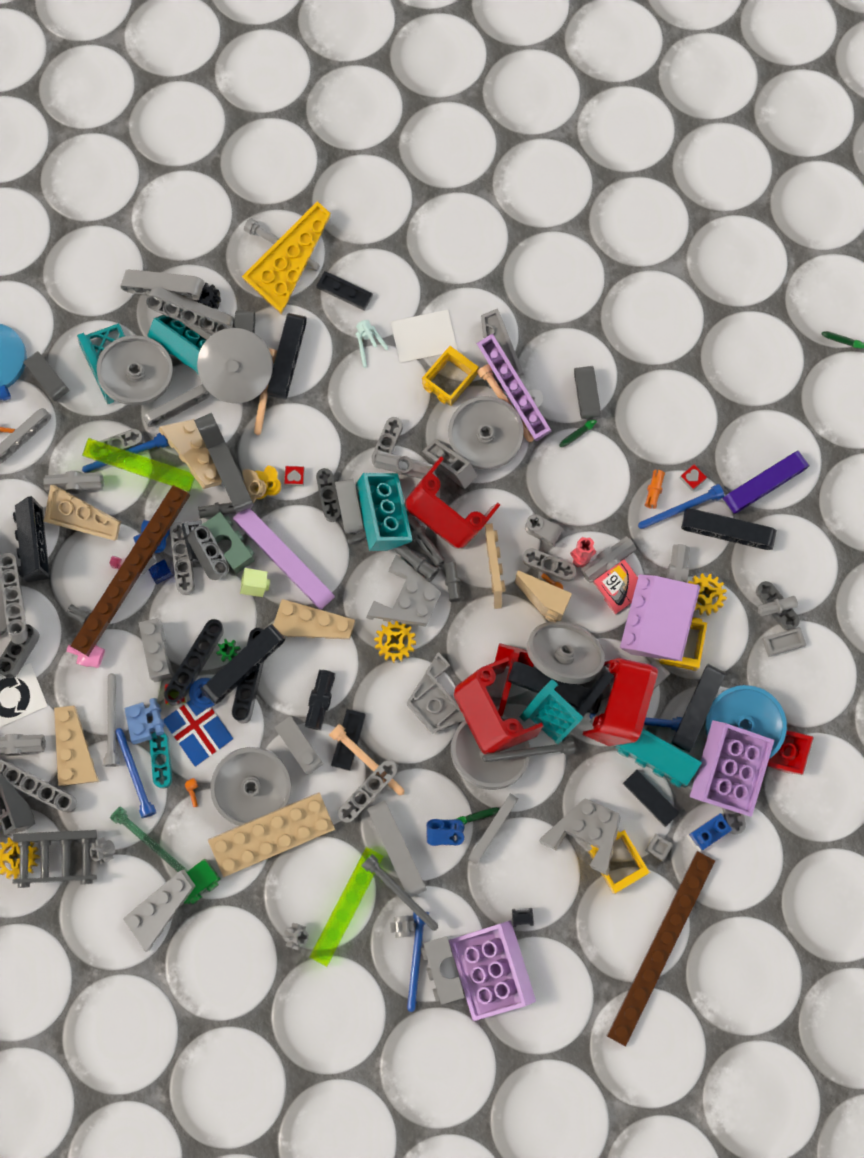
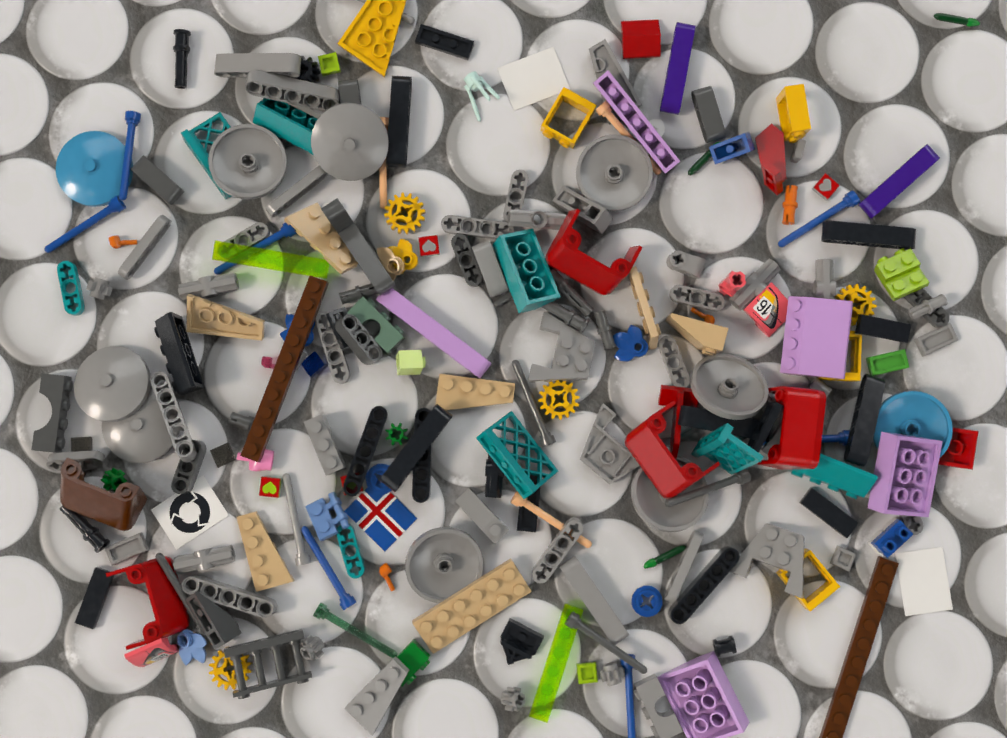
camera: 10 degrees left, 10 degrees up
blue piece [426,819,465,846] -> none
none -> blue piece [119,111,141,200]
none -> black pin [173,29,191,89]
none -> clear smoke tile [210,443,236,468]
none -> red tile [259,476,282,498]
none -> lime plate [318,52,341,76]
none -> yellow gear [384,192,426,235]
none -> light grey beam [441,215,514,240]
none -> teal fence [476,411,558,499]
none -> black slope [500,618,544,665]
none -> dark grey piece [512,360,556,448]
none -> lime tile [576,661,598,684]
none -> blue plate [613,325,649,362]
none -> red slope [621,20,661,59]
none -> blue gear [631,585,663,617]
none -> light grey beam [658,336,690,388]
none -> dark purple beam [660,22,696,115]
none -> black beam [668,546,740,624]
none -> blue slope [709,132,755,165]
none -> red piece [755,124,787,196]
none -> yellow window [776,84,811,143]
none -> light grey tile [790,139,806,163]
none -> black tile [855,314,911,343]
none -> bright green tile [866,349,910,376]
none -> lime plate [874,248,930,301]
none -> white sticker [895,547,953,616]

